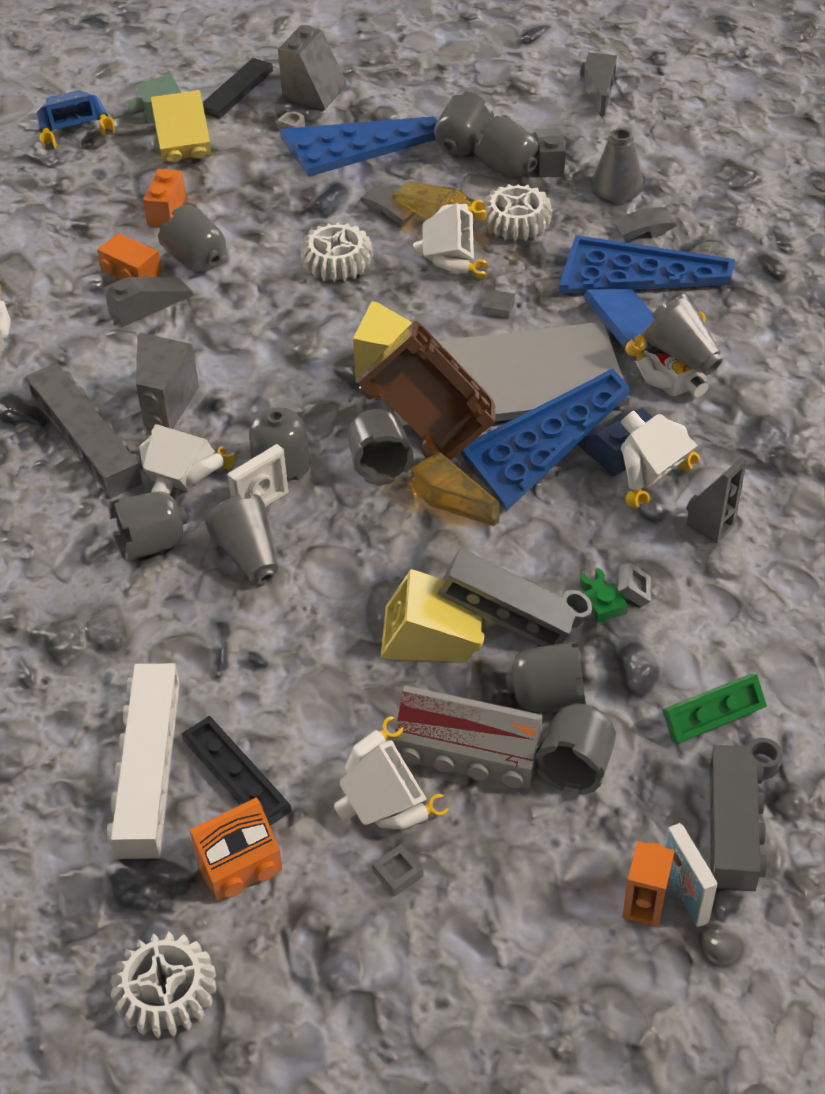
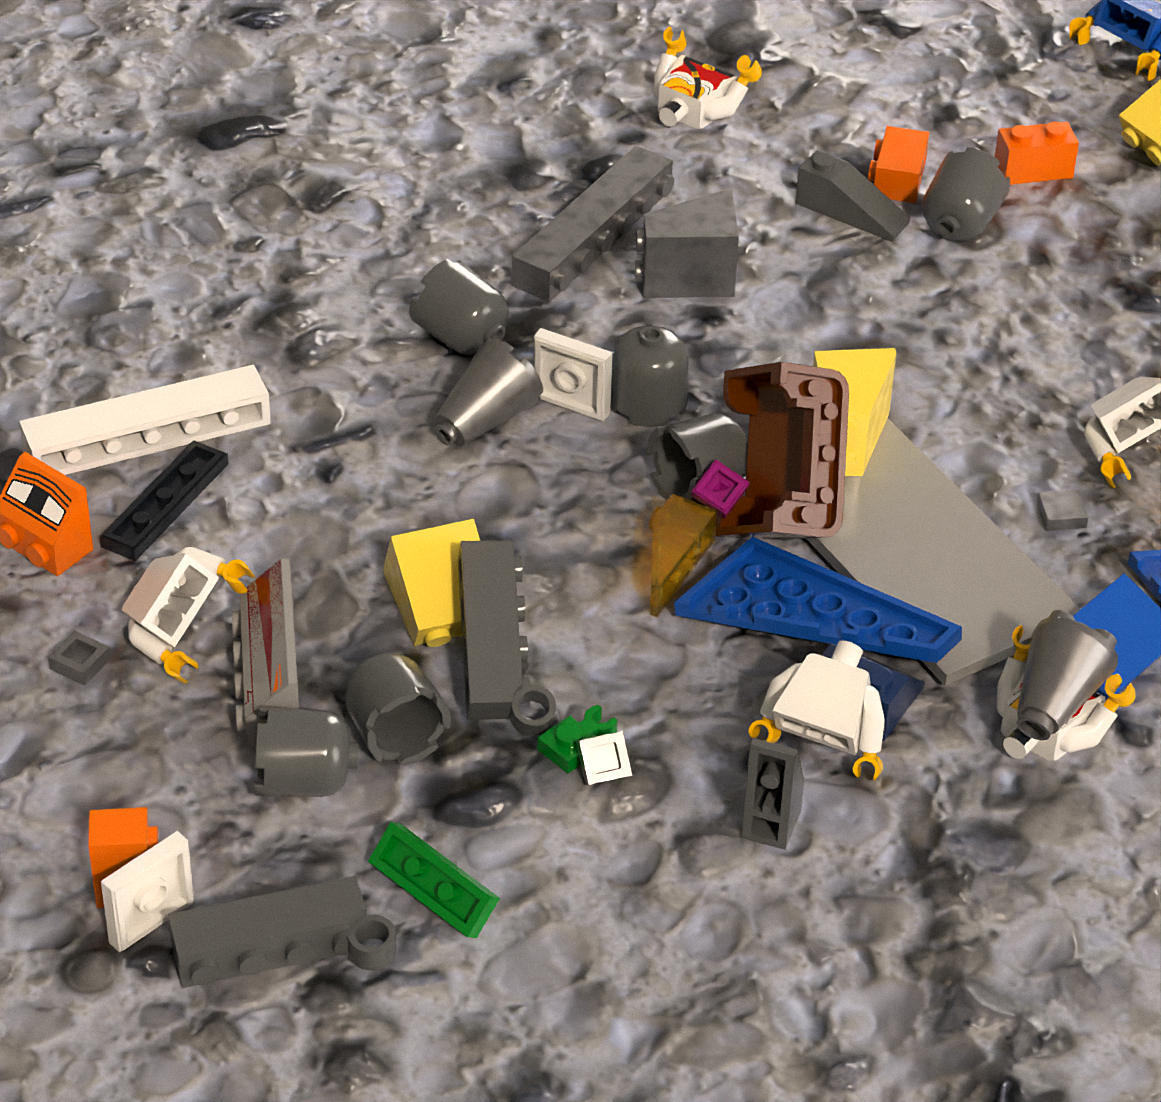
camera: 65 degrees right, 5 degrees down
white torso [139,424,235,494] -> none
white gear [300,222,372,283] -> none
none -> magenta tile [691,459,750,519]

